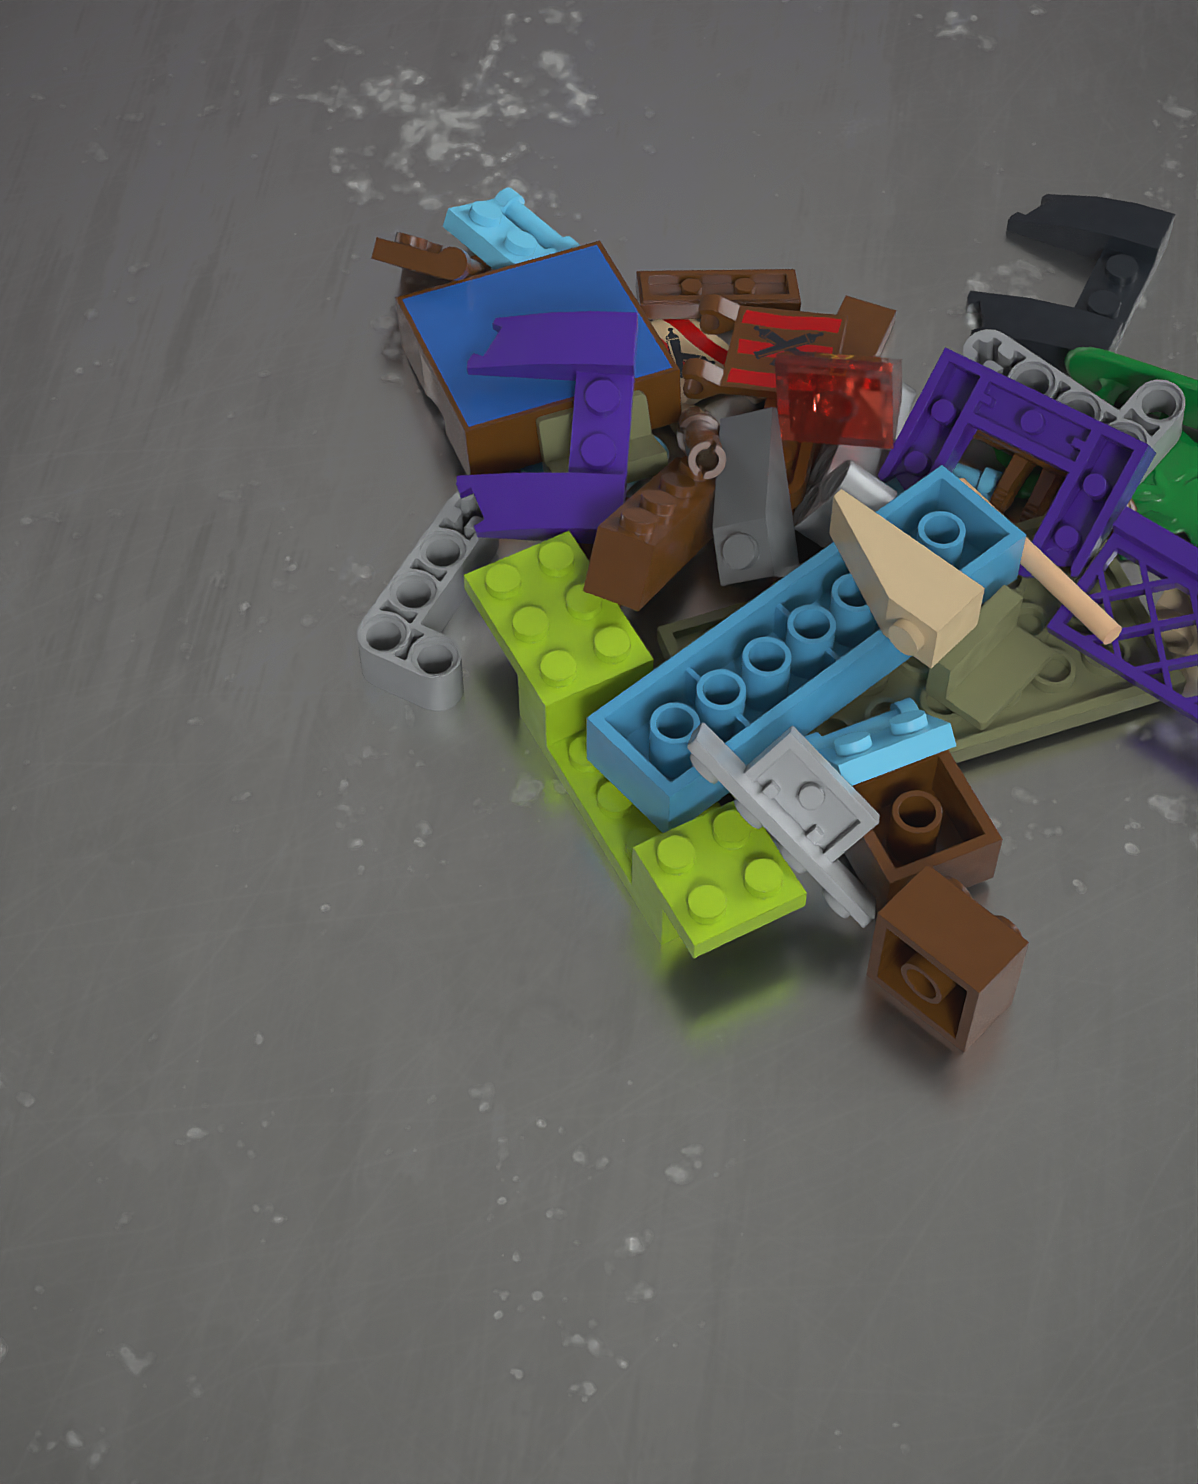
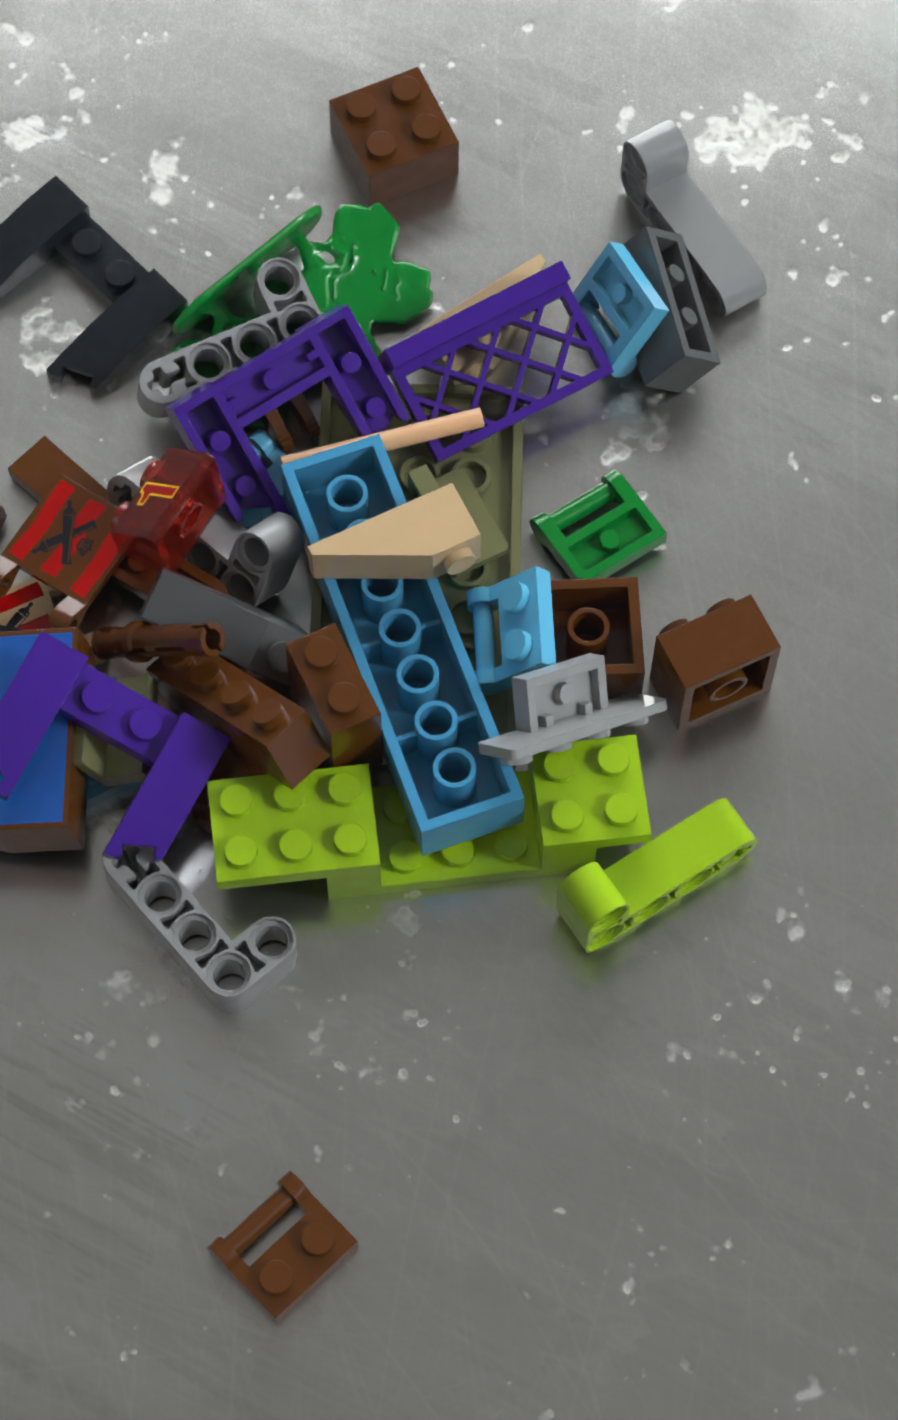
camera: 70 degrees left, 10 degrees up
none -> reddish brown plate [207,1171,358,1323]
none -> reddish brown brick [285,623,383,769]
none -> green plate [529,469,667,579]
none -> lime beam [555,798,758,953]

